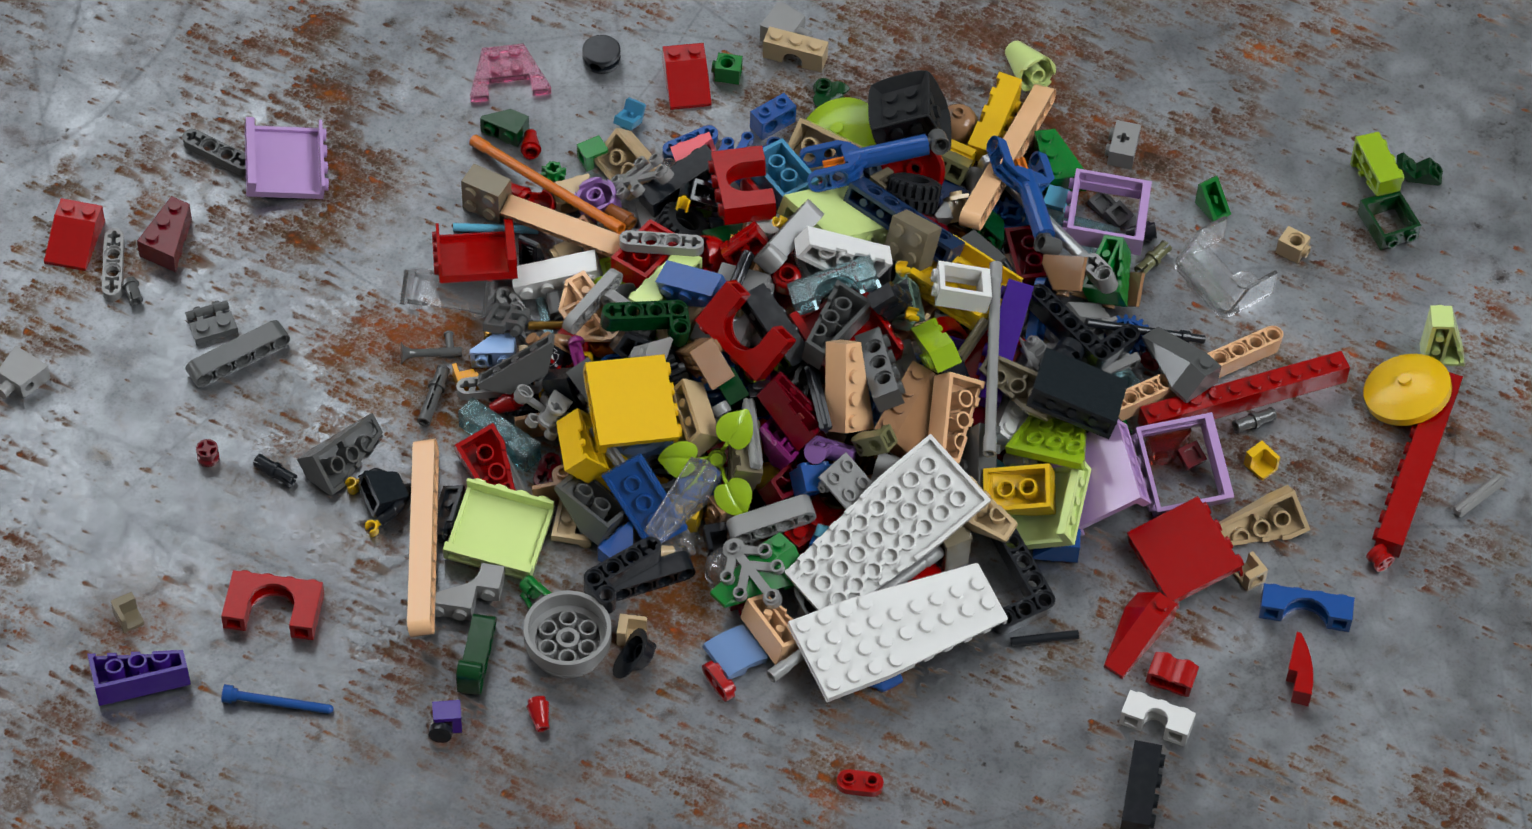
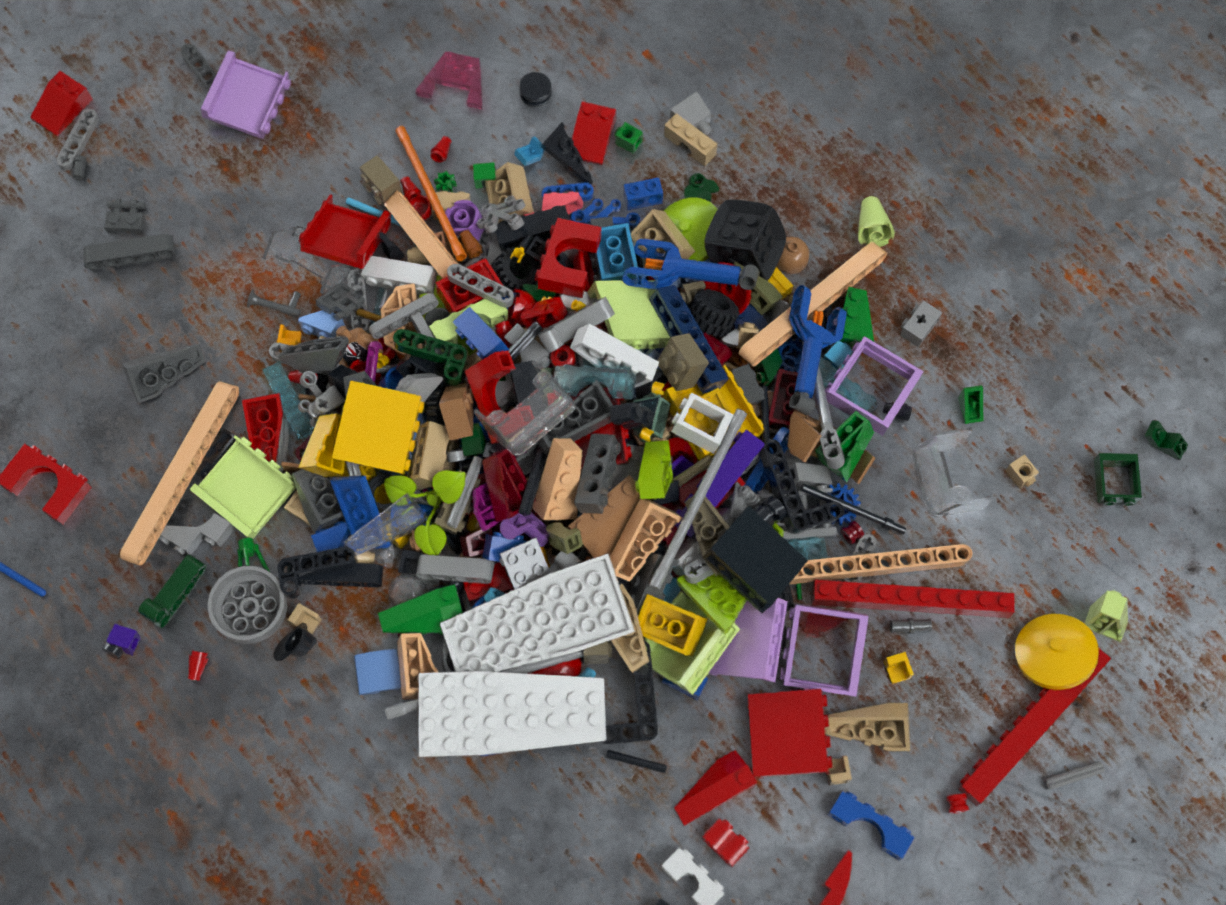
camera: 25 degrees right, 15 degrees up
dark red wedge [137,196,192,272] -> none
dark red wheel [196,439,219,467] -> none
black pin [253,454,297,487] -> none
black torso [345,468,411,537] -> none
dark grey pin [417,365,450,426] -> none
dark green slope [480,109,529,147] -> none
red plate [702,661,736,702] -> none
light grey plant [720,538,785,609] -> none
red plate [837,769,884,797] -> none
yellow wedge [967,72,1022,161] -> none
dark grey slope [1086,192,1134,228] -> none
olive pin [1134,240,1172,277] -> none
dark grey wedge [1142,327,1222,403] -> none
dark red tile [1176,440,1207,471] -> none
lime wedge [1350,131,1404,196] -> none
none -> clear windscreen [473,361,575,455]
none -> black wing [541,122,593,185]
none -> light grey beam [684,557,714,584]

